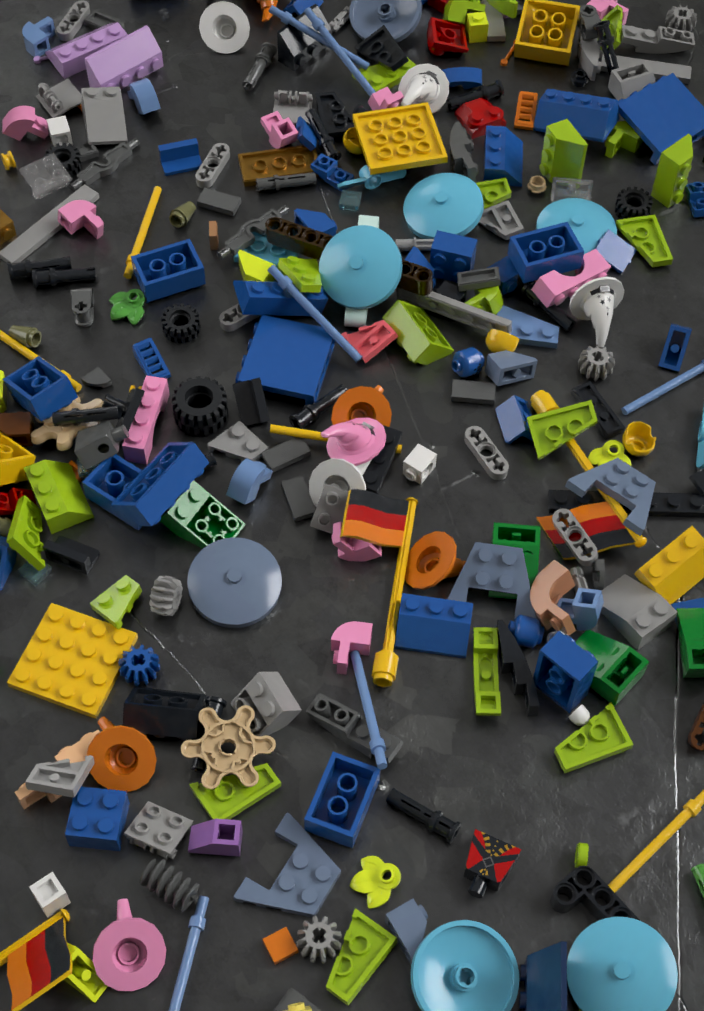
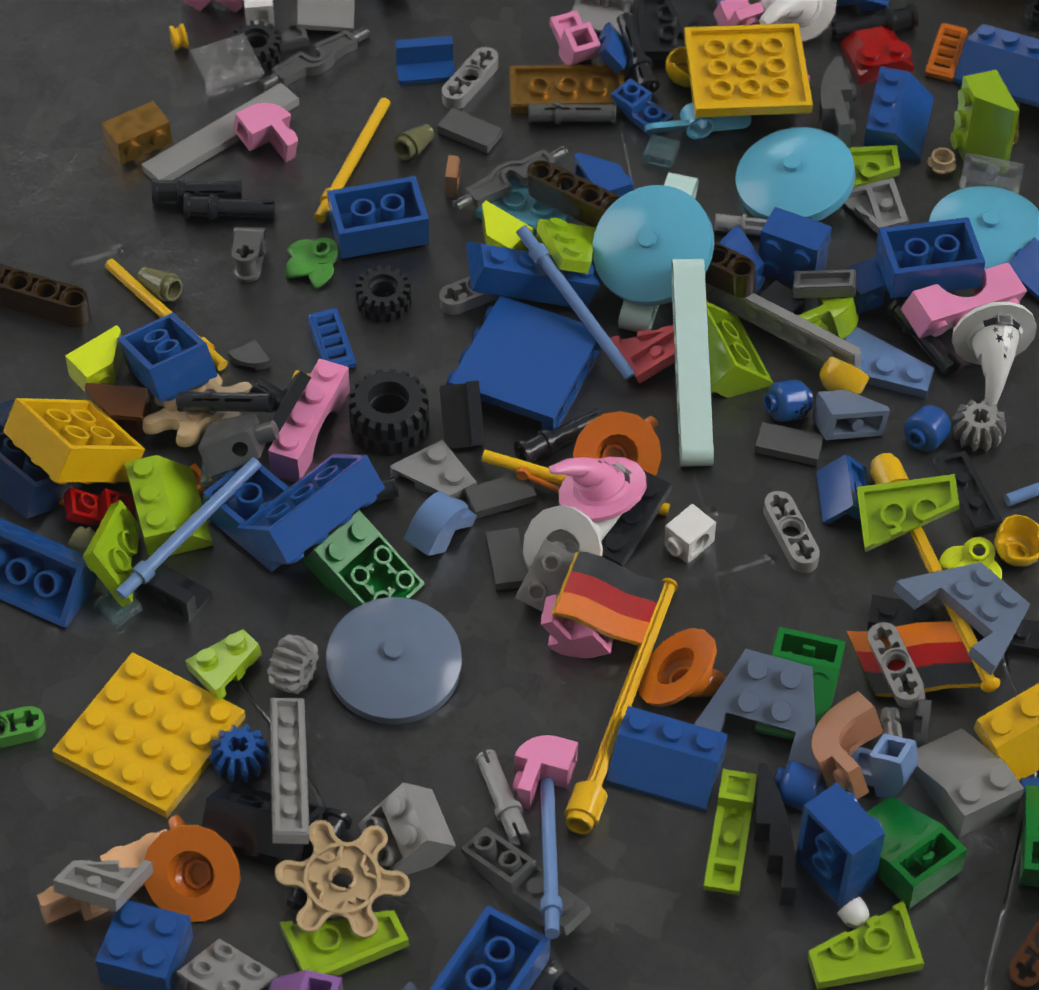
camera: 10 degrees right, 5 degrees down
none -> medium blue bar [115,457,261,600]
none -> light grey tile [270,698,309,844]
none -> light grey pin [476,749,531,846]
none -> orange hinge [516,467,560,493]
none -> light aqua beam [671,259,714,467]
none -> blue head [904,405,951,452]

